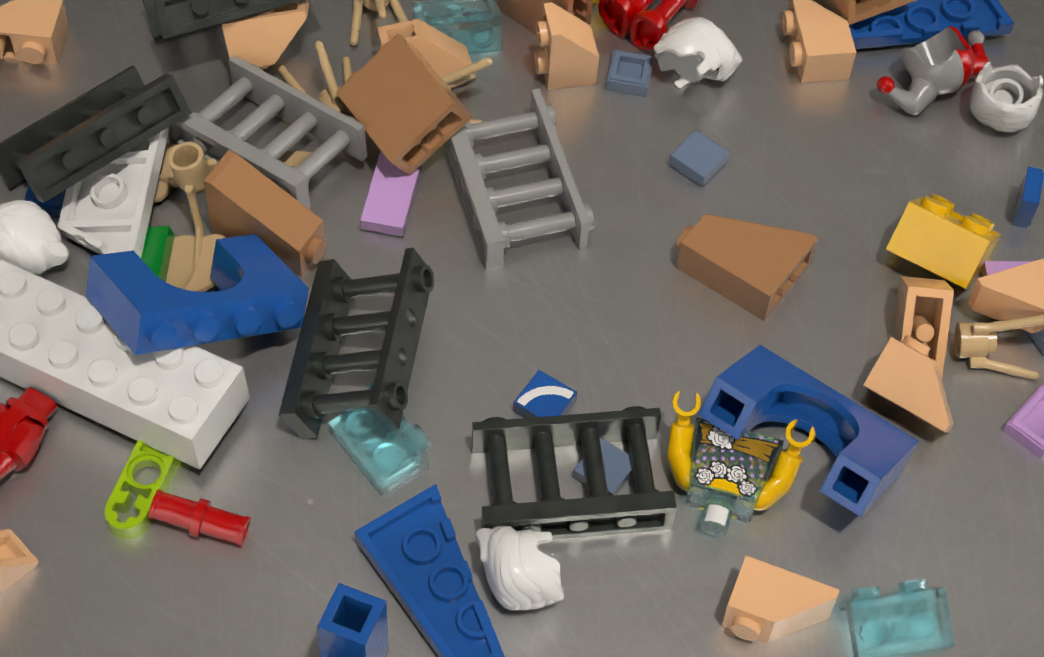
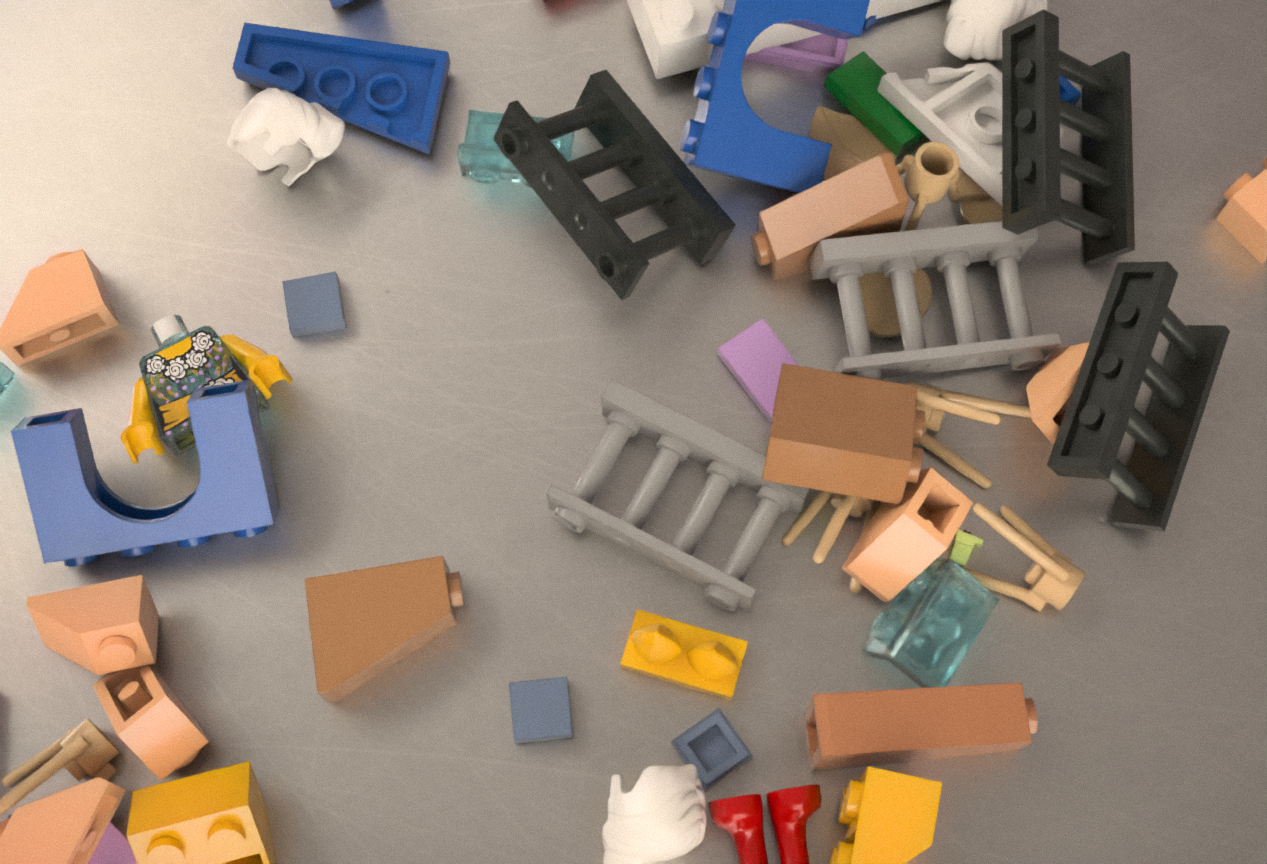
camera: 140 degrees right, 15 degrees up
pearl dark grey fence [471,406,677,540] -> none
blue tile [513,370,577,418] -> none
light nougat slope [534,2,599,90] -> none
none -> yellow tile [620,609,748,701]

